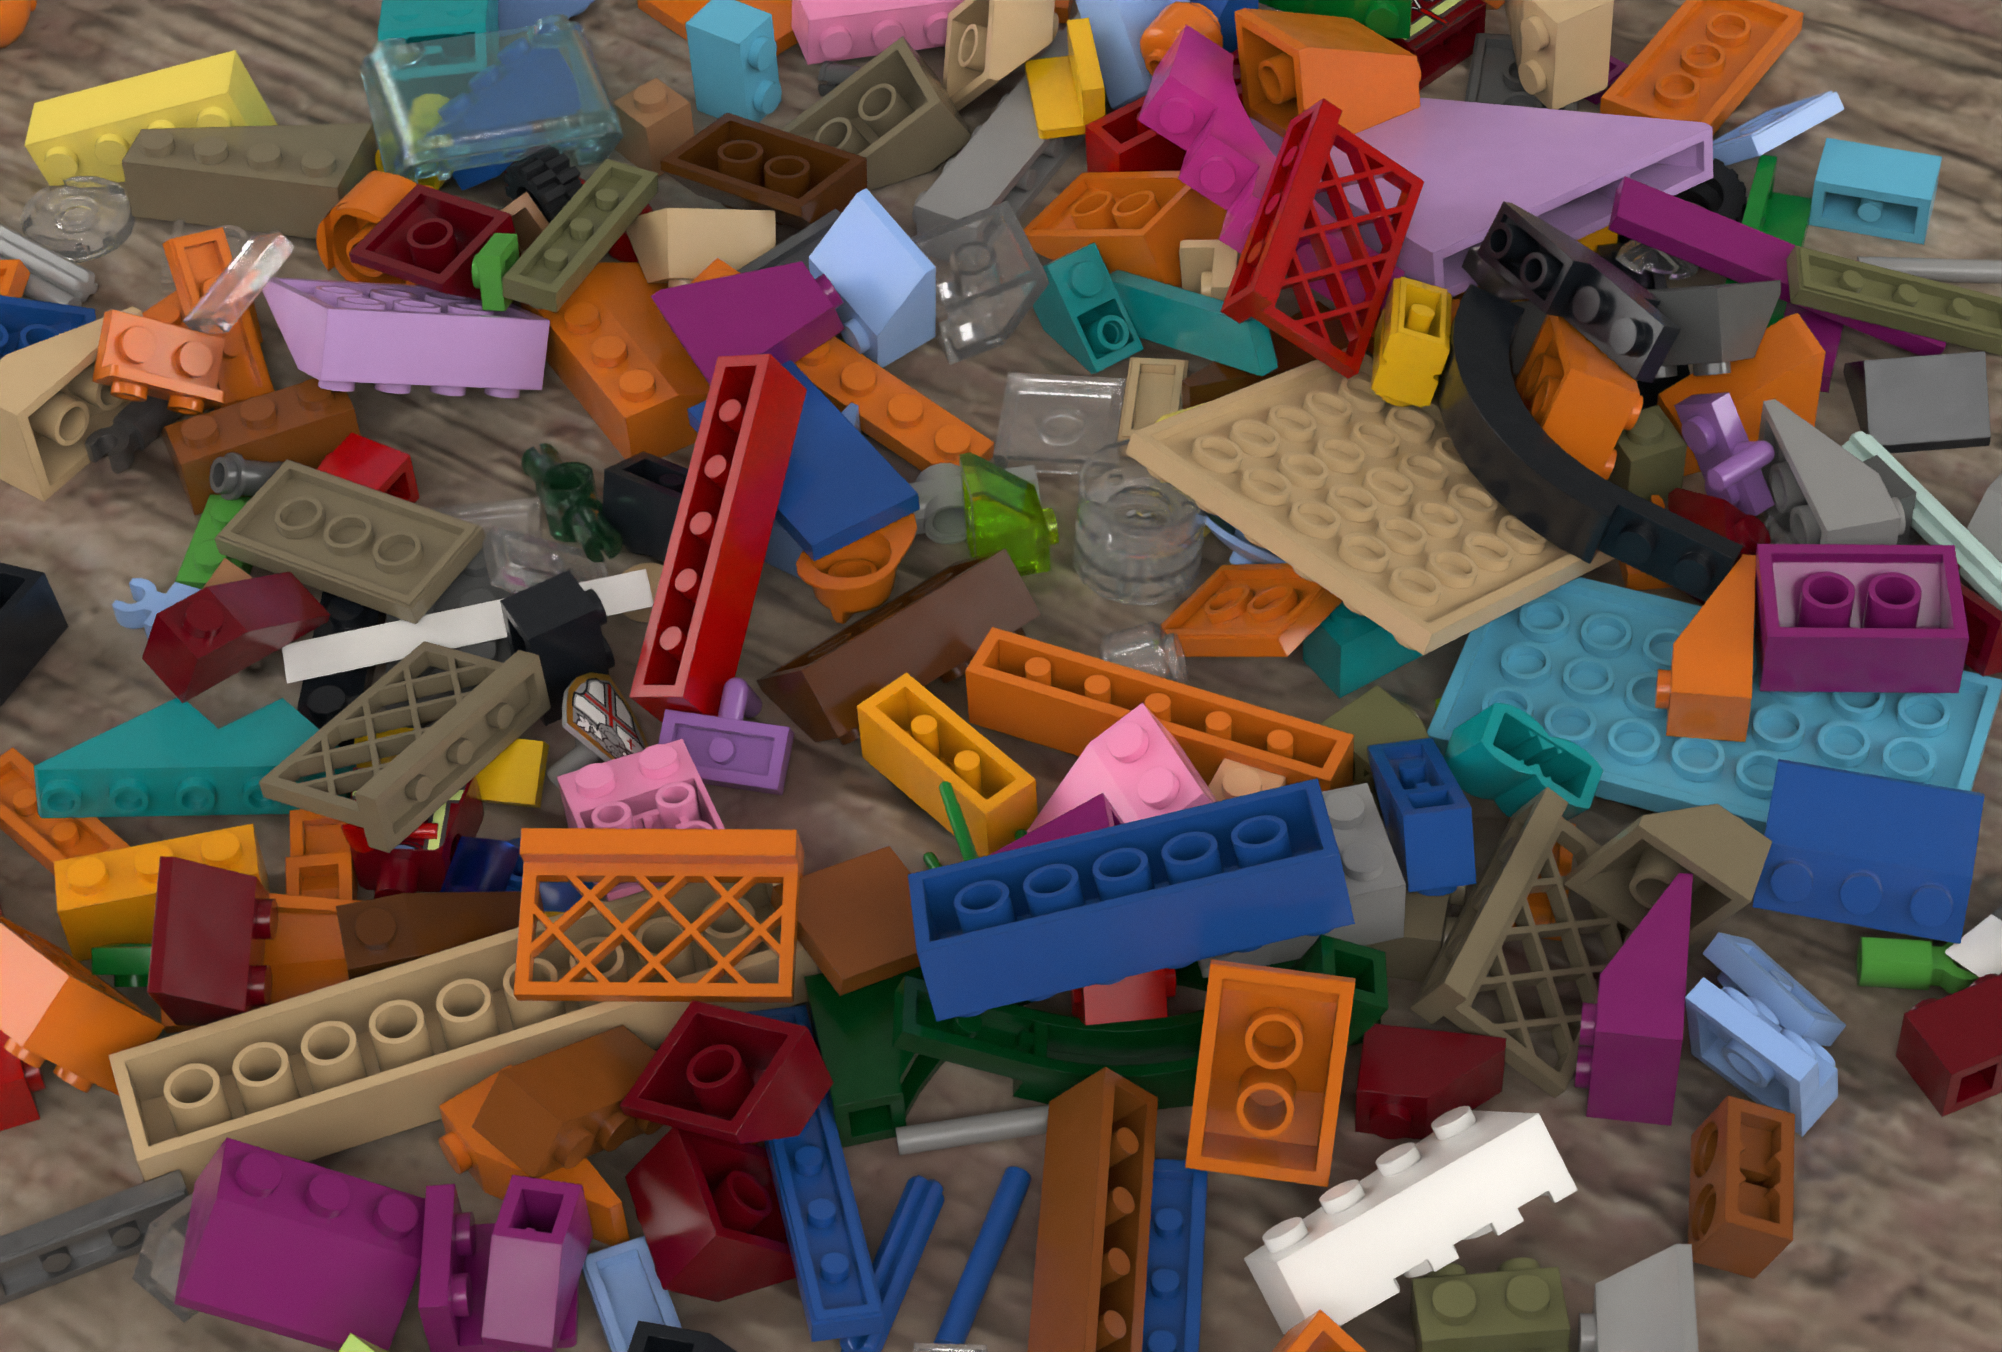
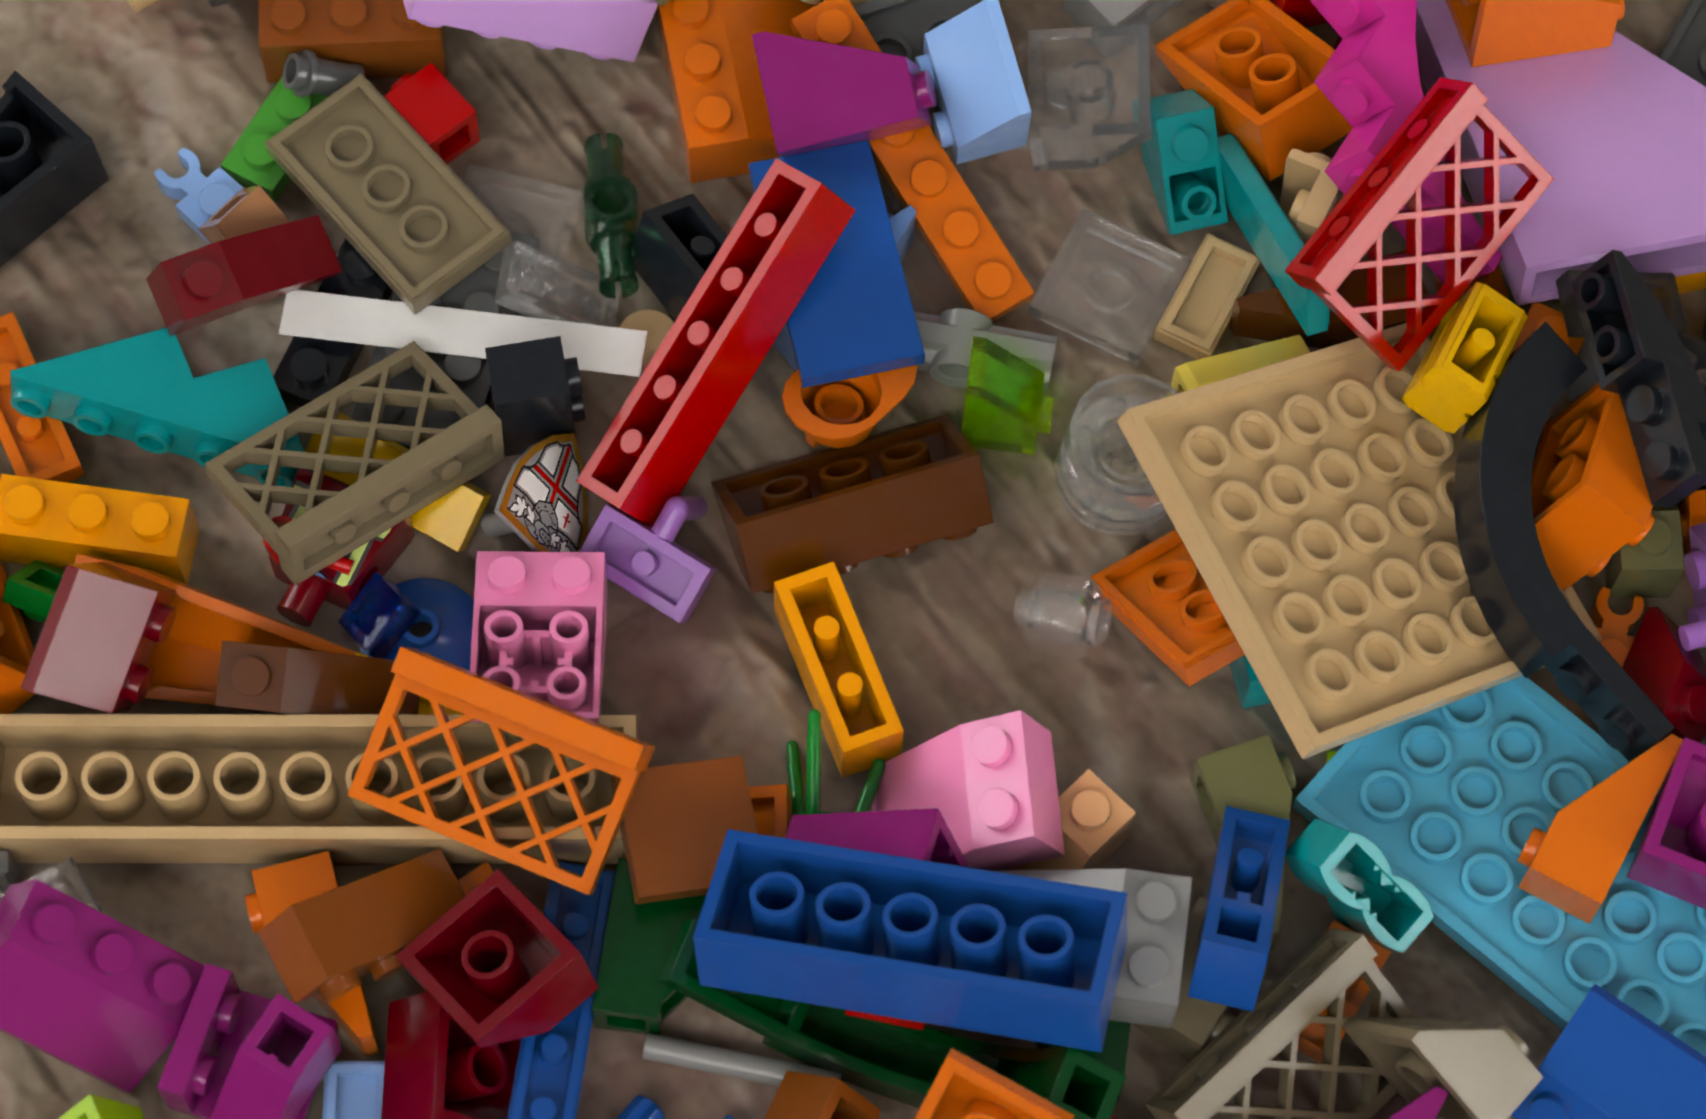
camera: 15 degrees right, 20 degrees up
orange slope [285,809,358,900] -> none
orange brick [965,627,1354,792] -> none

